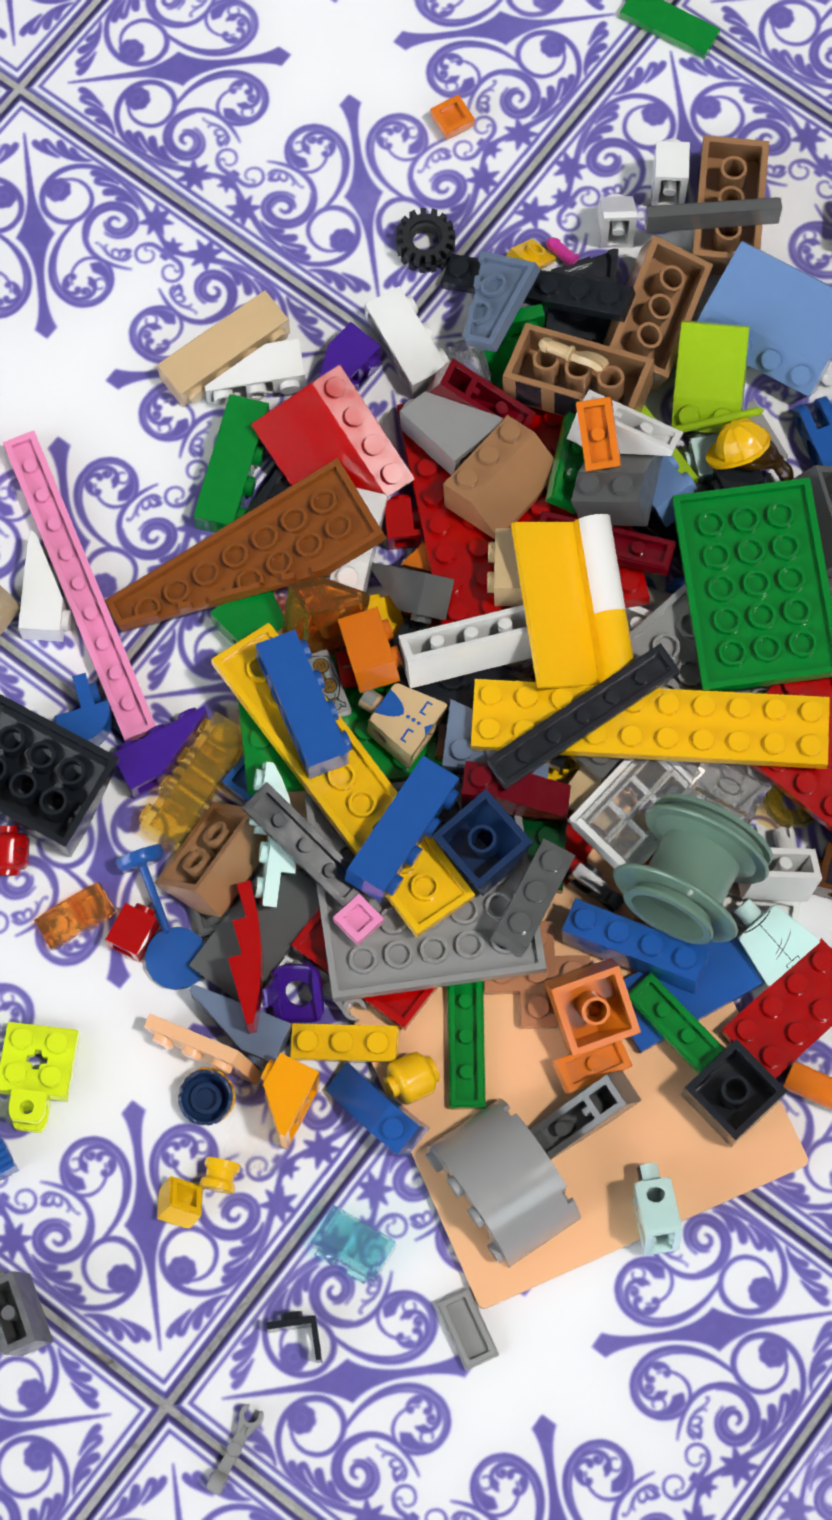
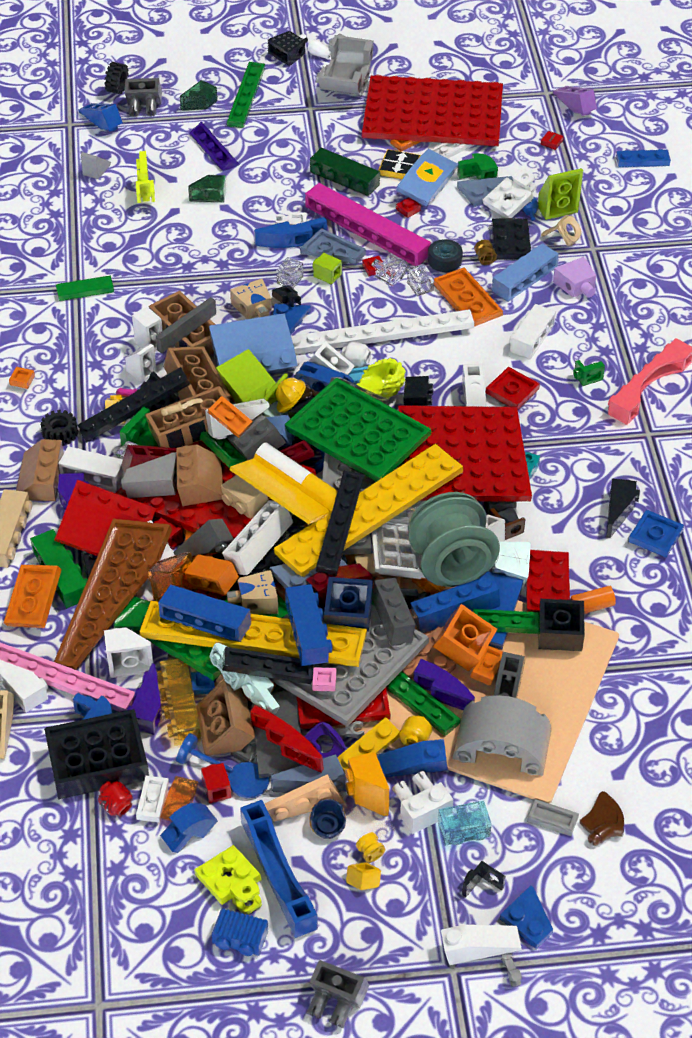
camera: 45 degrees left, 25 degrees down
white slope [205,338,306,405] -> none
sand blue wing [463,251,540,352] -> none
light aqua torso [633,1163,683,1256] -> none
none -> orange plate [4,564,62,628]
none -> medium nougat slope [16,439,64,501]
none -> white slope [104,628,153,678]
none -> white plate [136,776,169,823]
none -> blue brick [160,803,218,853]
none -> blue arch [240,800,318,938]
none -> white brick [392,771,453,834]
none -> dark purple slope [414,659,475,710]
none -> white slope [441,925,522,965]
none -> blue wing [500,885,553,950]
none -> reddish brown arm [579,791,624,846]

